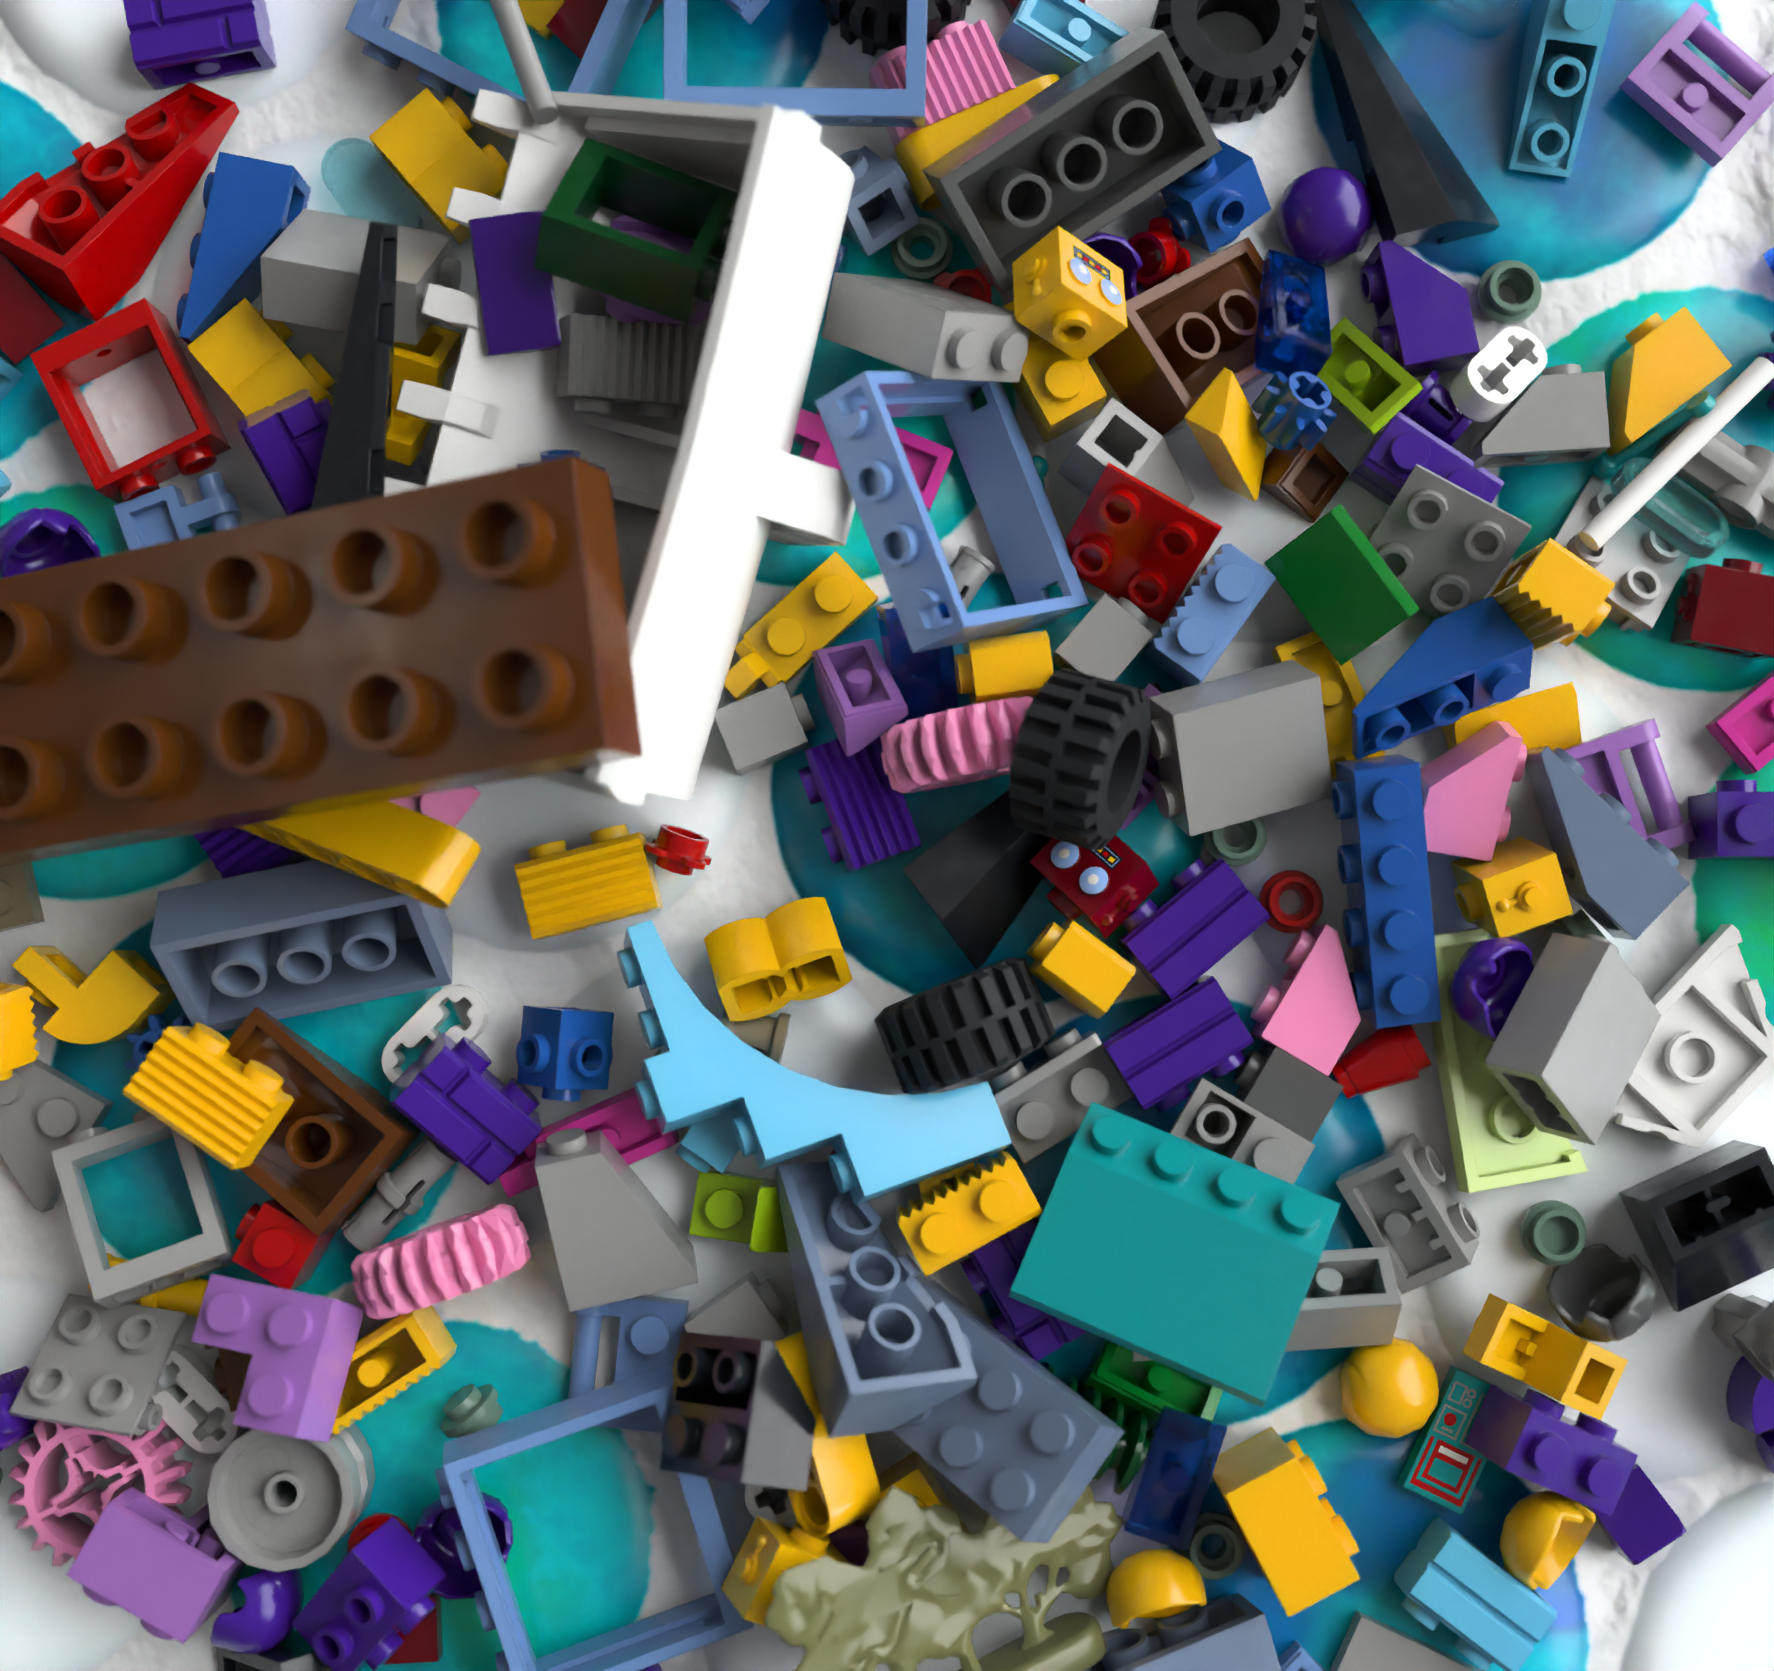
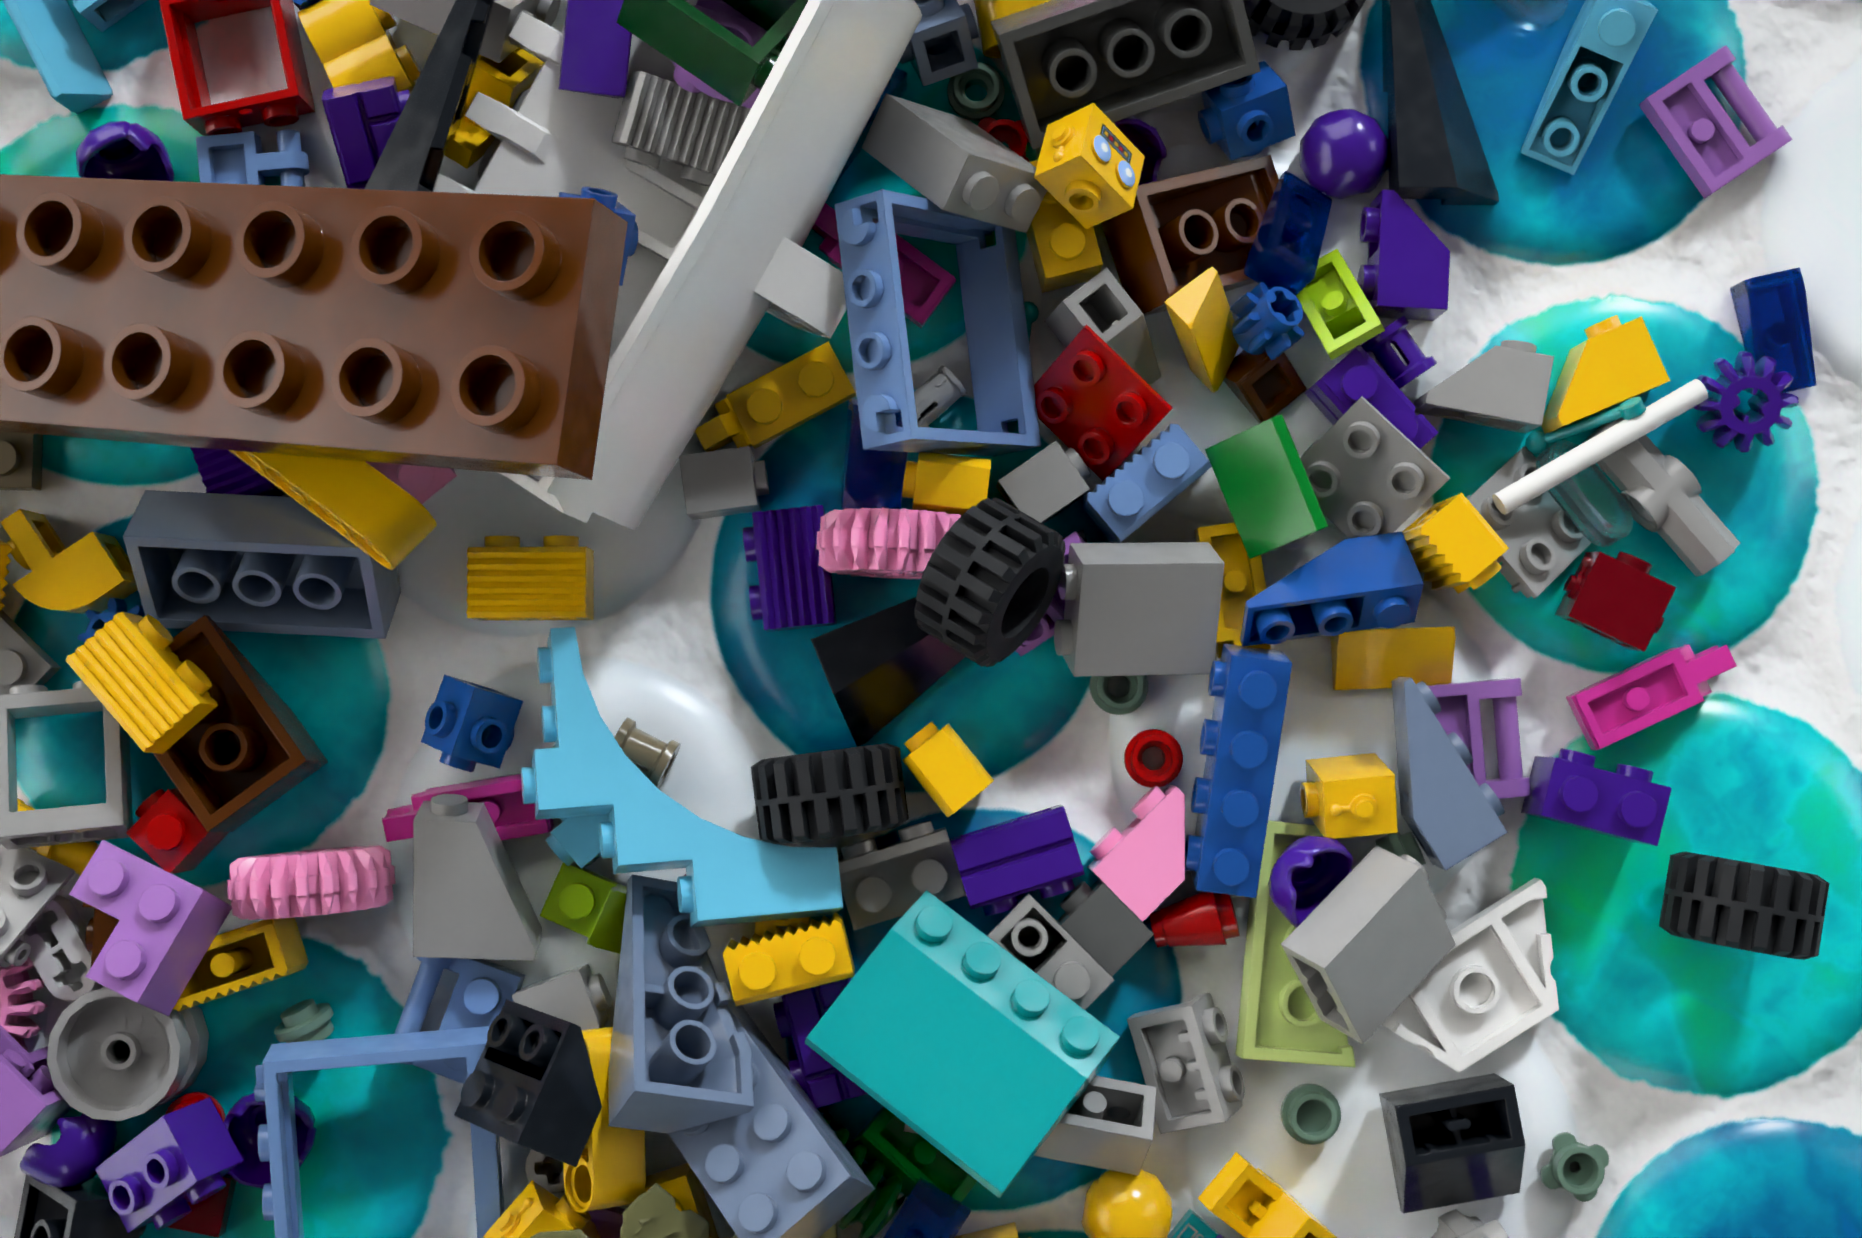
camera: 10 degrees right, 0 degrees up
light grey pin [341,1134,458,1252] -> none
white beam [381,985,490,1083] -> none
dark purple brick [390,1032,542,1185] -> none
red plate [644,824,712,876] -> none
yellow brick [704,897,853,1021] -> none
medium lavender slope [812,639,908,756] -> none
dark red head [1029,835,1160,939] -> none
dark purple brick [1117,857,1271,1000] -> none
red plate [1127,216,1191,290] -> none
bright pink slope [1420,720,1527,862] -> none
white beam [1450,327,1547,422] -> none
sand green plate [1477,260,1542,325] -> none
dark grey hair [1546,1244,1659,1343] -> none

